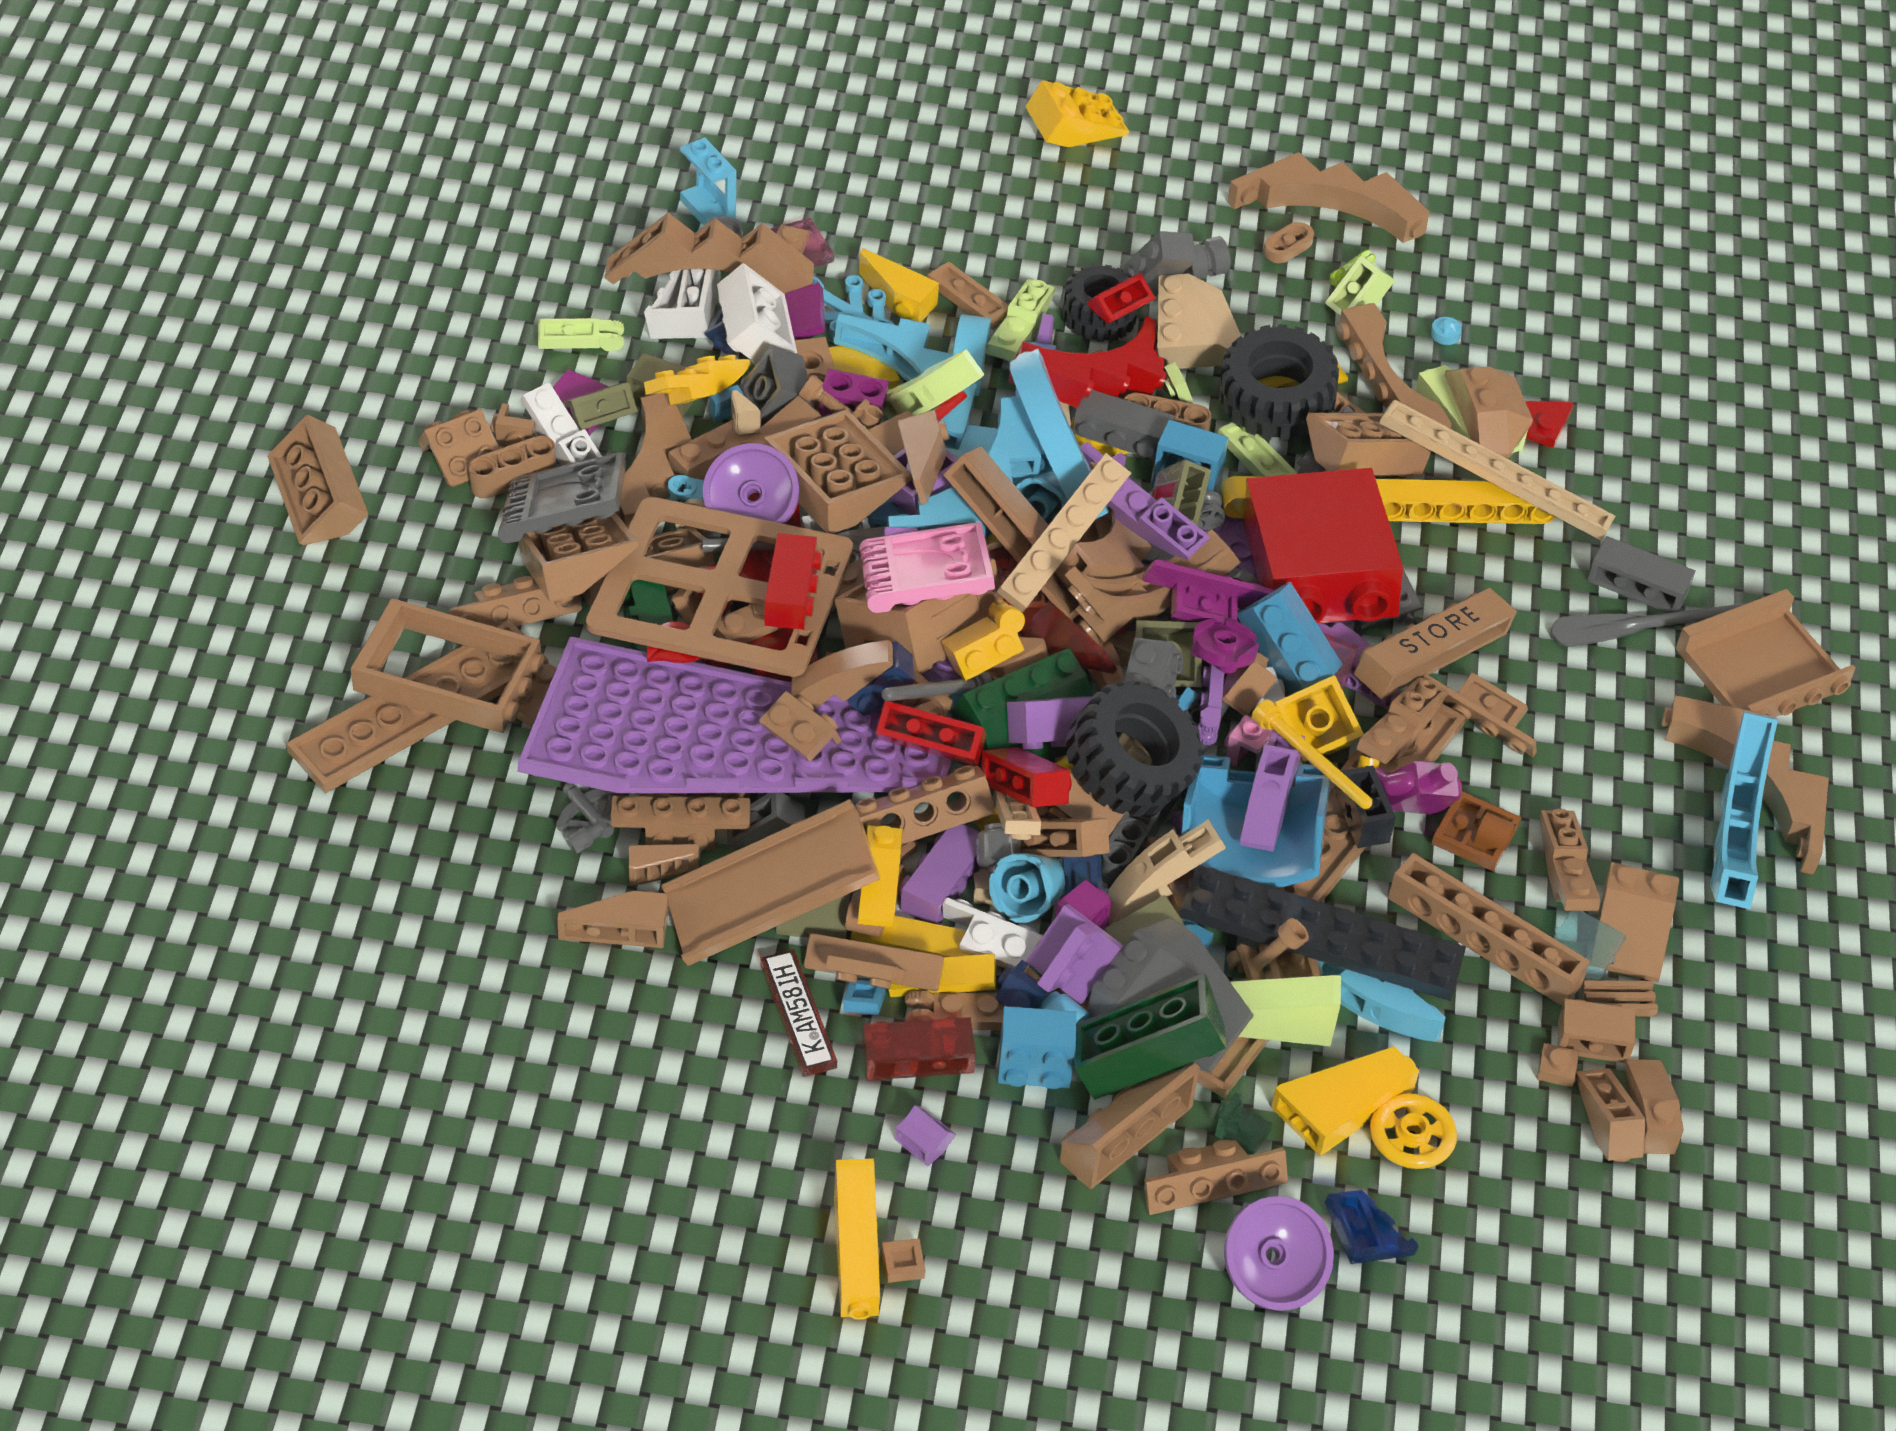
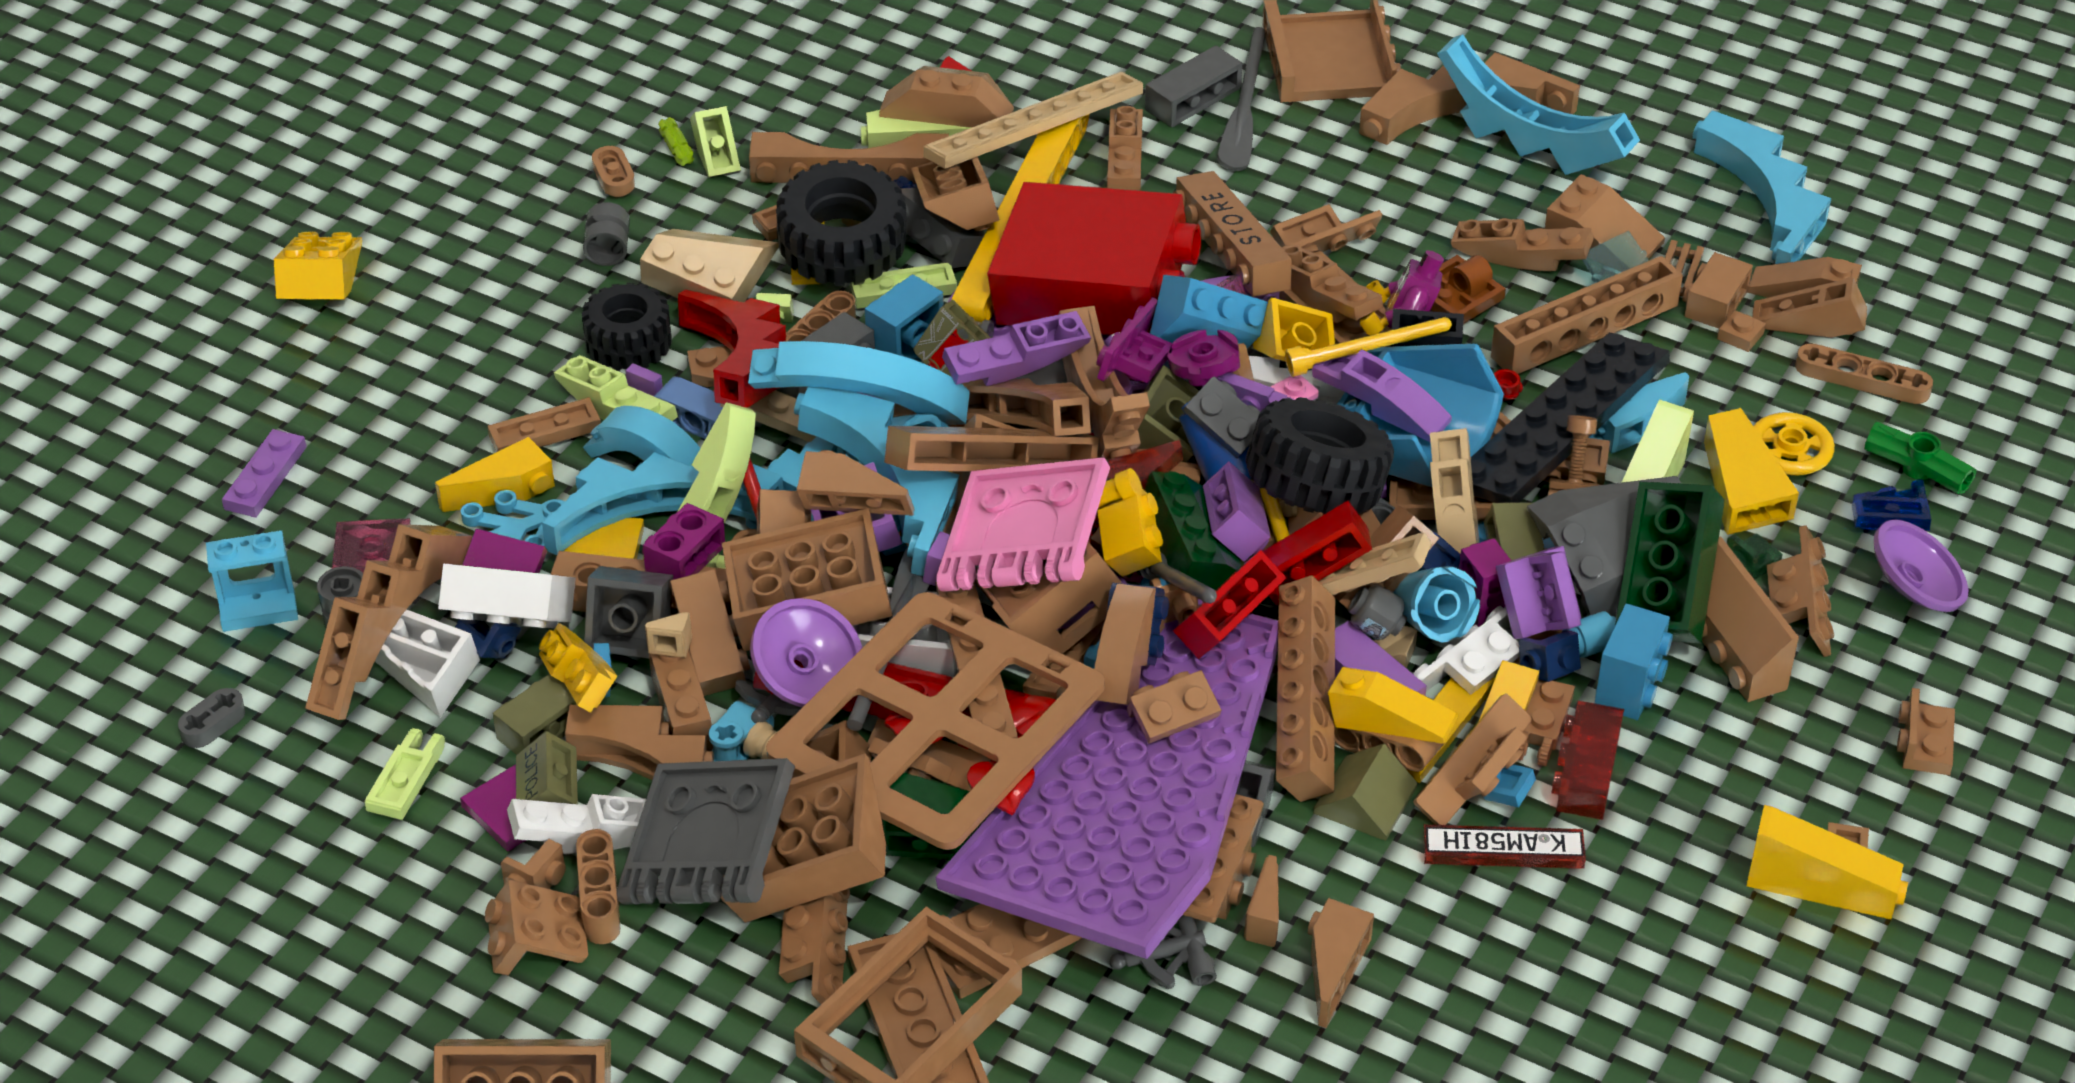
camera: 65 degrees left, 5 degrees down
medium nougat ladder [661,799,880,966] -> none
red brick [764,533,823,630] -> none
medium nougat plate [777,224,809,254] -> none
medium nougat bar [799,375,884,428] -> none
medium lavender piece [894,1106,957,1167] -> none
tan plate [997,453,1131,613] -> none
red slope [1087,273,1156,324] -> none
dark grey brick [1122,231,1195,296] -> none
medium nougat arch [1227,152,1430,243] -> none
medium azure tile [1431,317,1462,345] -> none
none -> dark grey beam [178,688,246,748]
none -> medium lavender plate [222,429,307,518]
none -> medium nougat slope [1107,106,1143,191]
none -> red plate [1494,369,1523,401]
none -> medium azure arch [1693,110,1831,264]
none -> medium nougat beam [1795,344,1933,404]
none -> green piece [1864,421,1977,495]
none -> medium nougat bracket [1897,688,1955,775]

